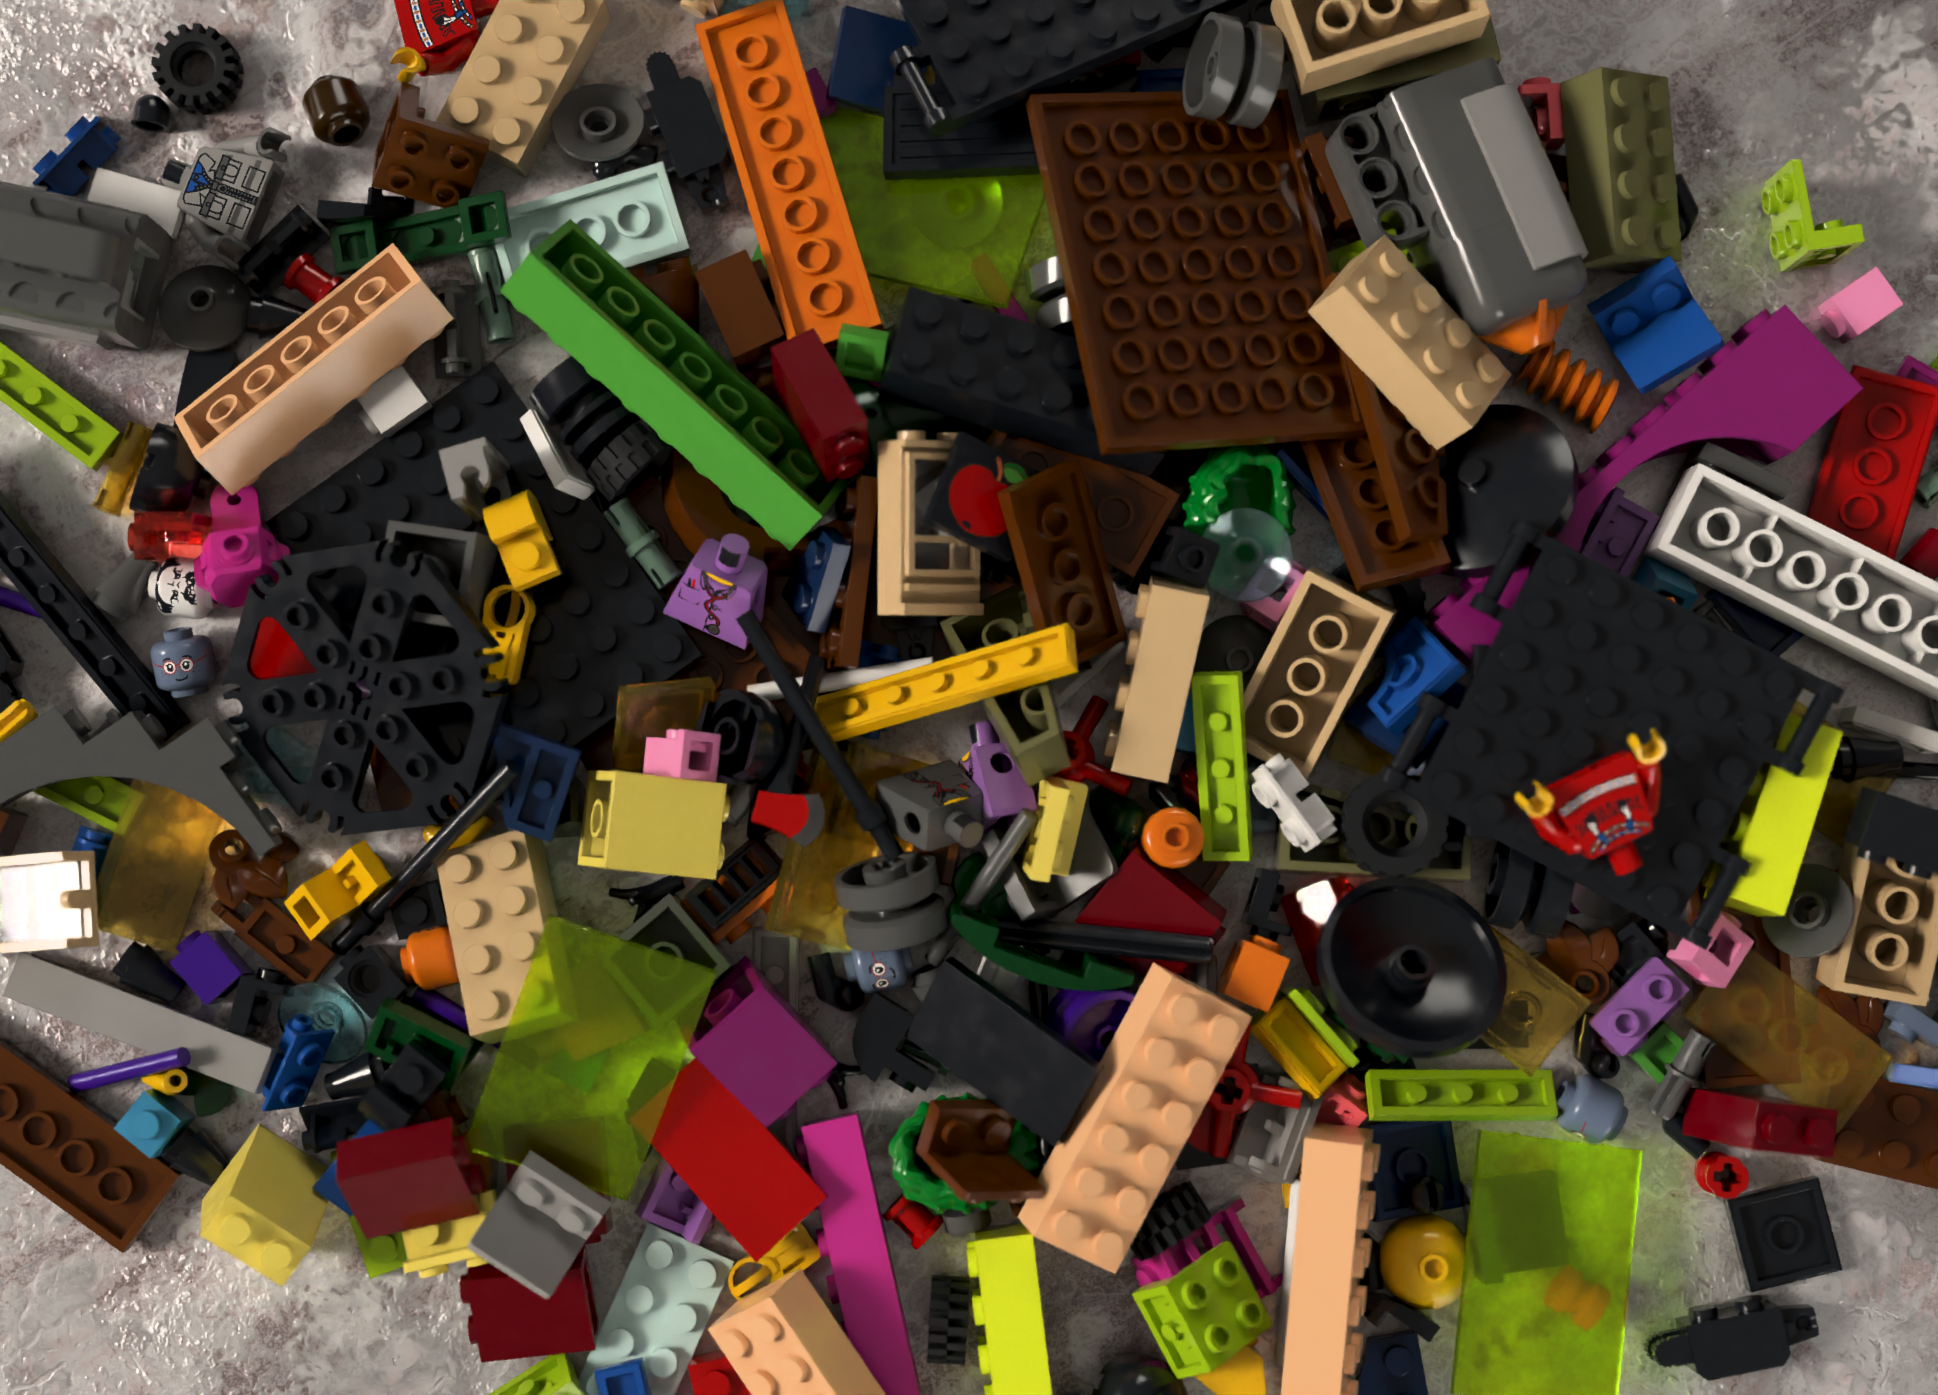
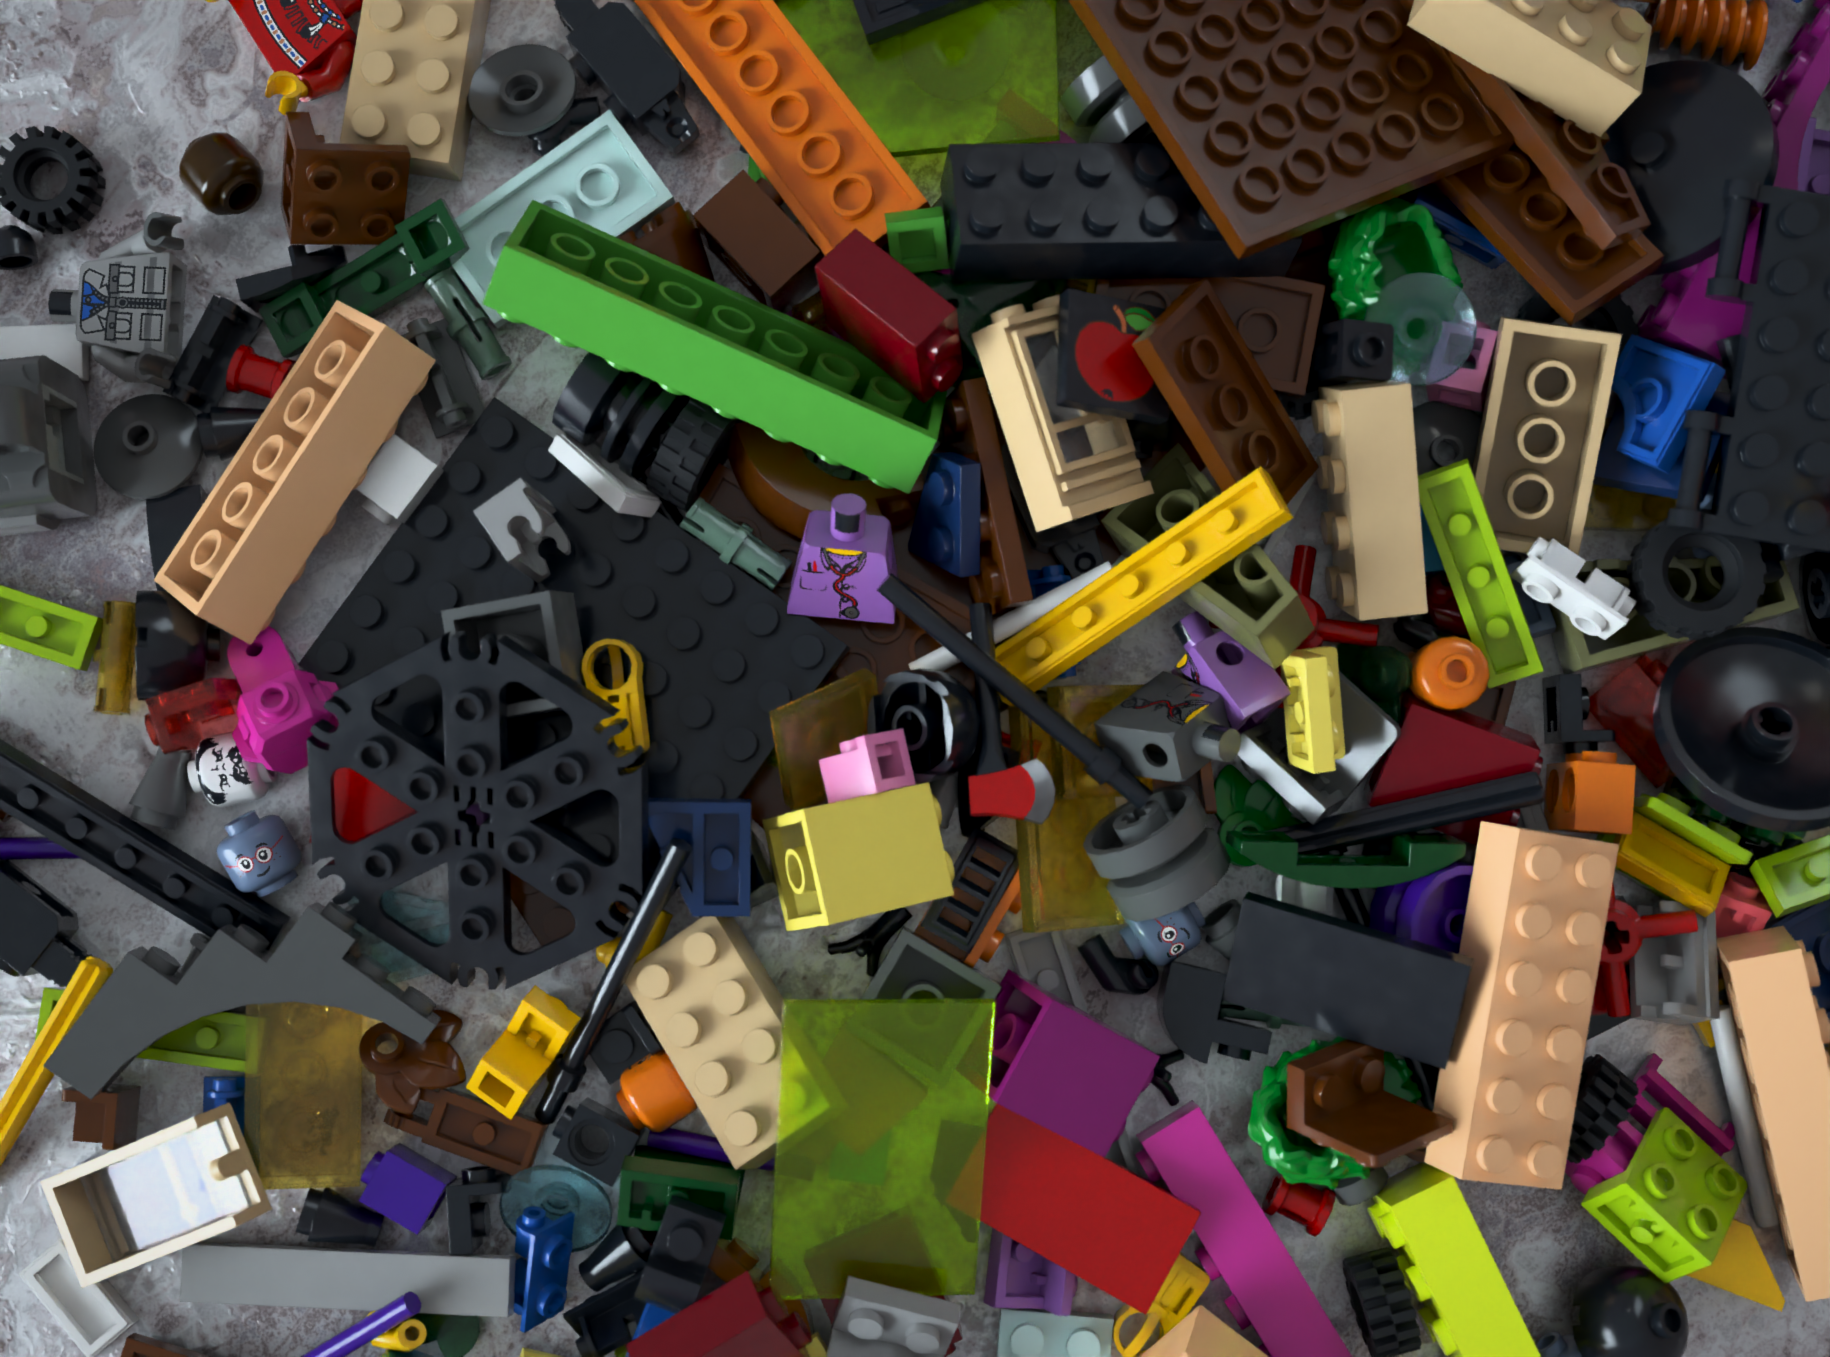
camera: 20 degrees left, 0 degrees up
yellow brick [483,489,562,592] -> none
dark grey bar [925,808,1038,967] -> none

